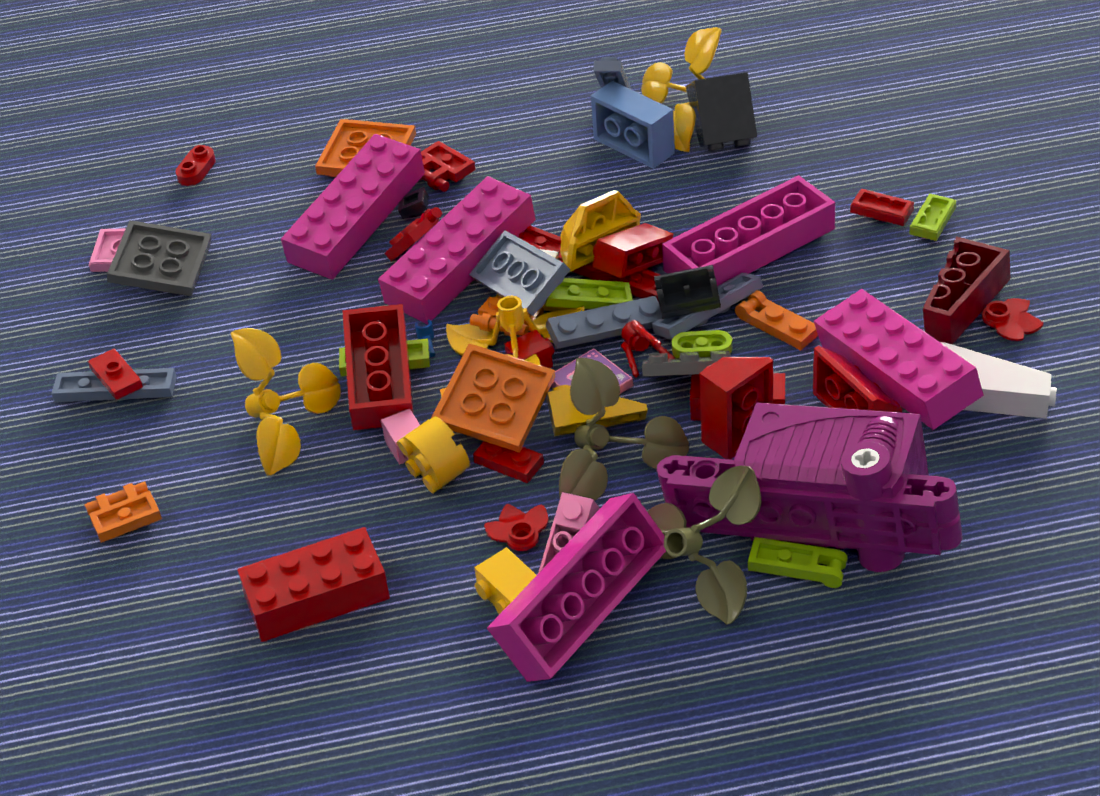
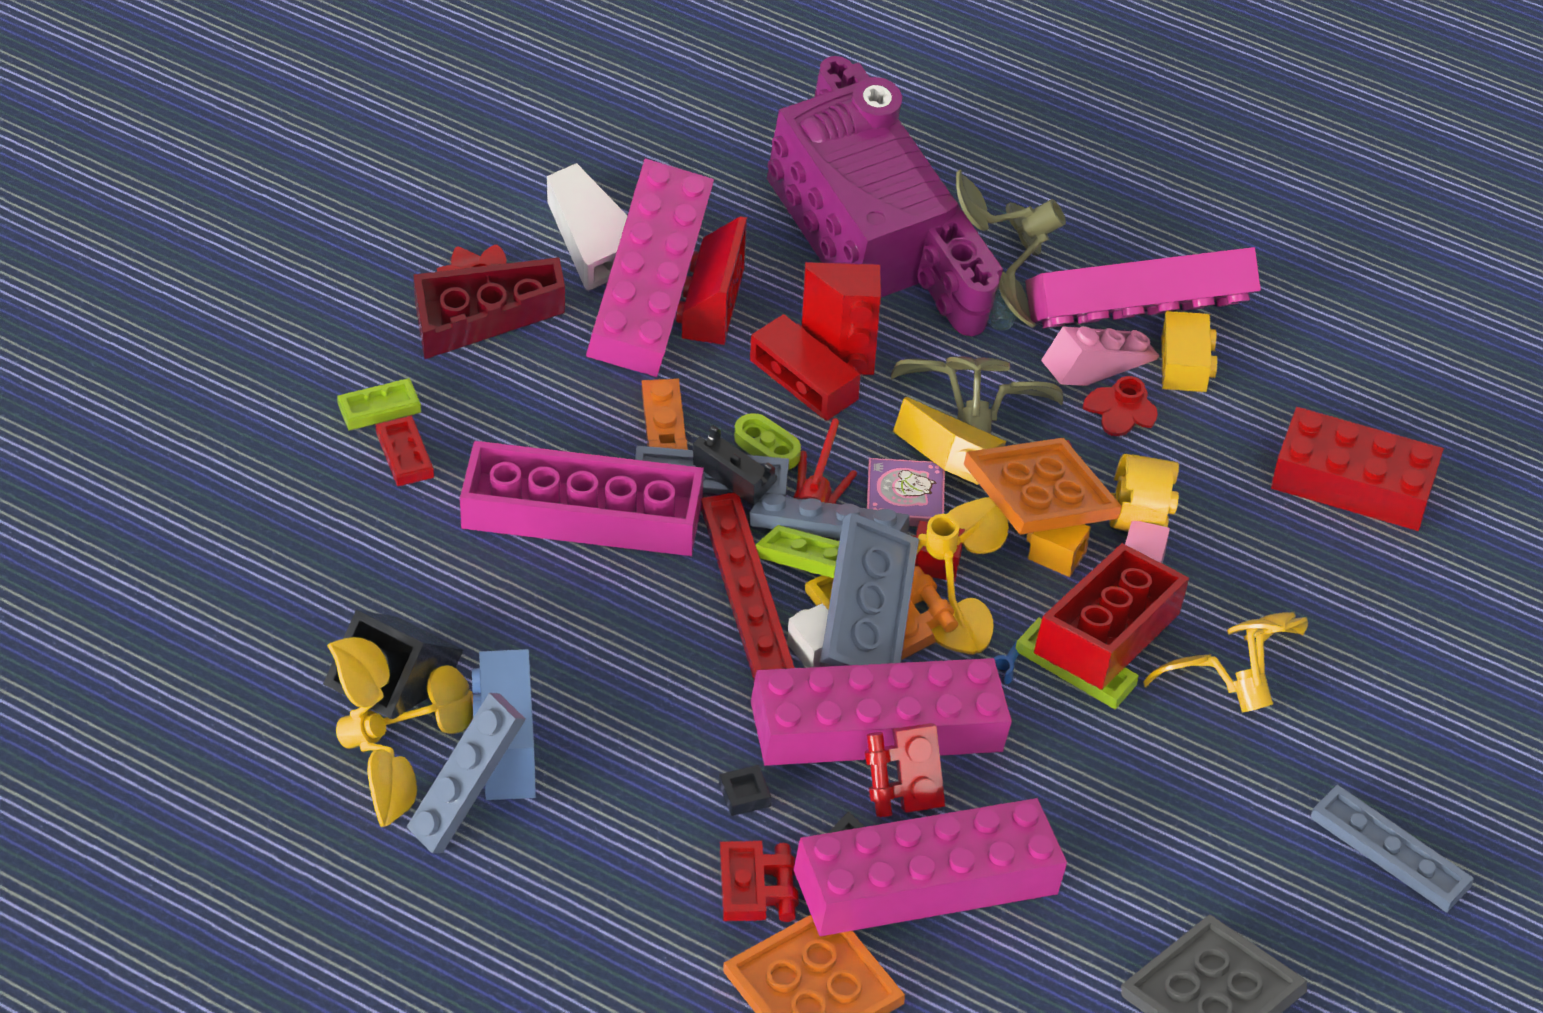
camera: 145 degrees left, 5 degrees up
orange plate [84,481,162,543] -> none
red plate [88,348,143,400] -> none
yellow wedge [560,190,641,272] -> none
red brick [592,223,674,278] -> none
dark grey plate [642,351,735,376] -> none

